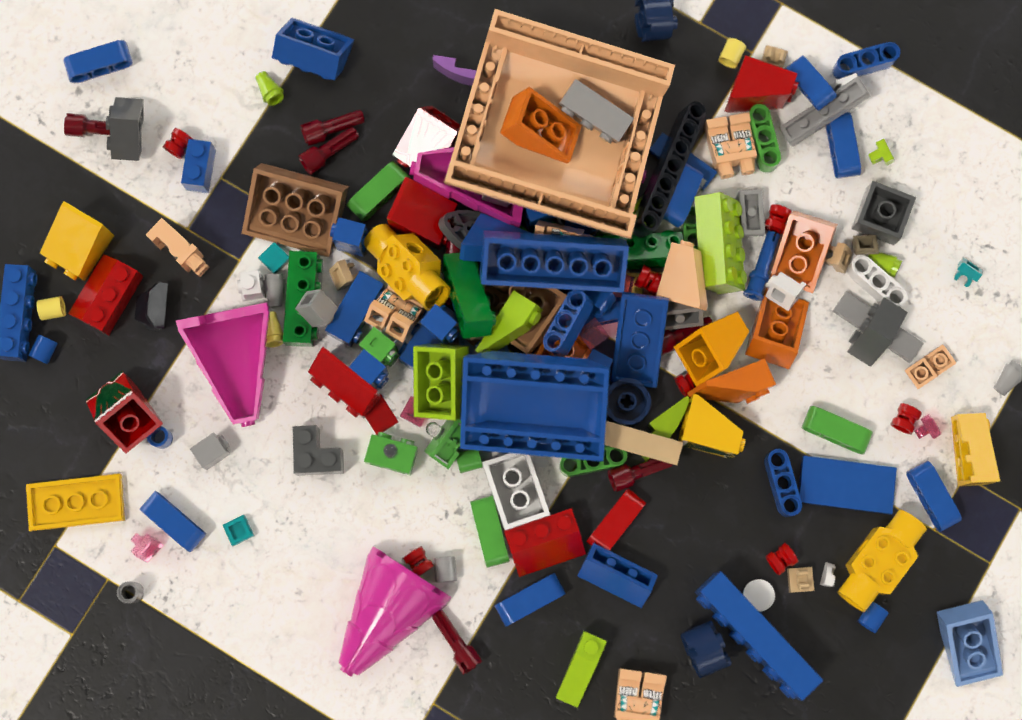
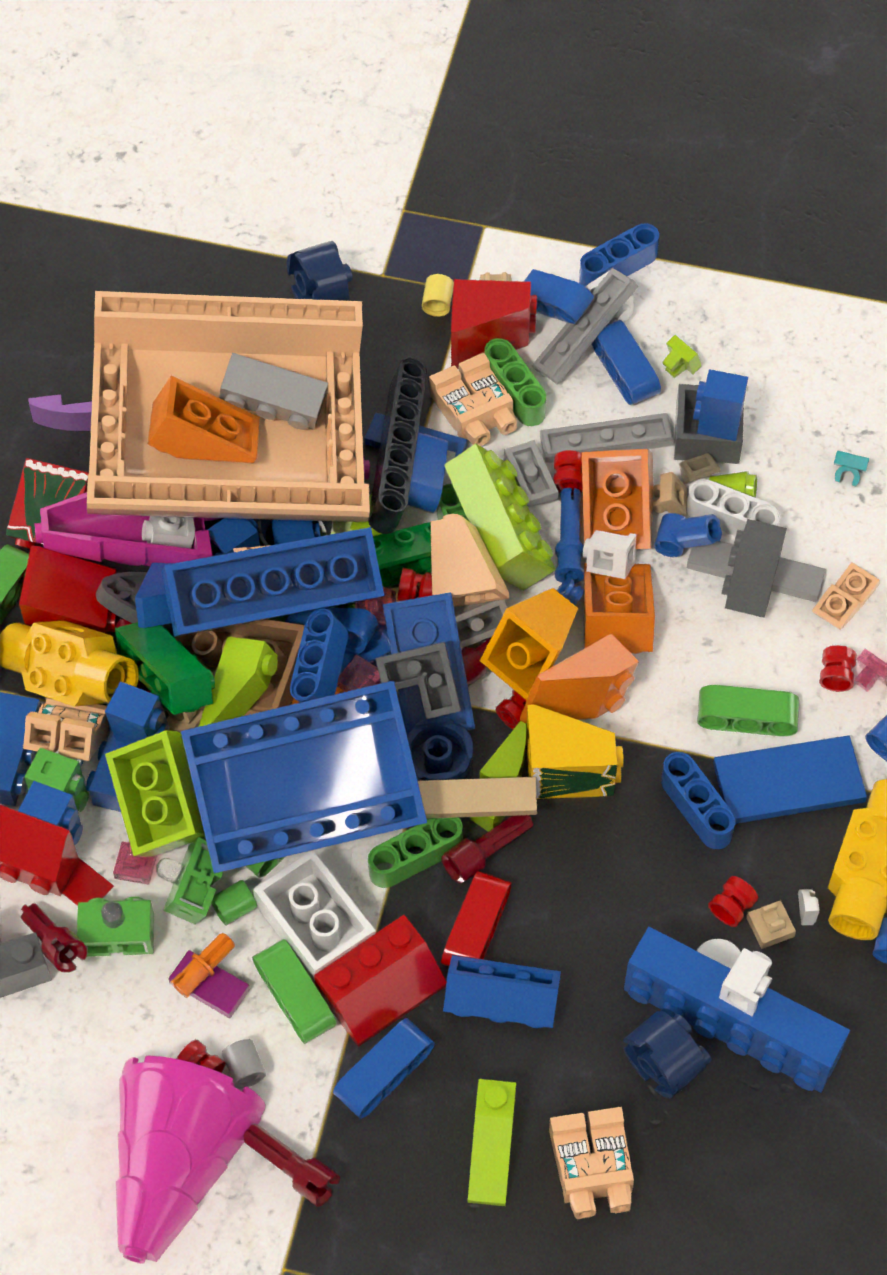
camera: 15 degrees left, 20 degrees down
none -> dark red piece [20,903,87,973]
none -> magenta tile [168,950,250,1019]
none -> orange axle [170,933,235,998]
none -> dark grey brick [376,641,461,719]
none -> light grey tile [540,413,674,463]
none -> blue bush [556,578,584,605]
none -> blue piece [654,513,722,557]
none -> blue brick [693,369,748,441]
none -> white brick [719,948,772,1016]

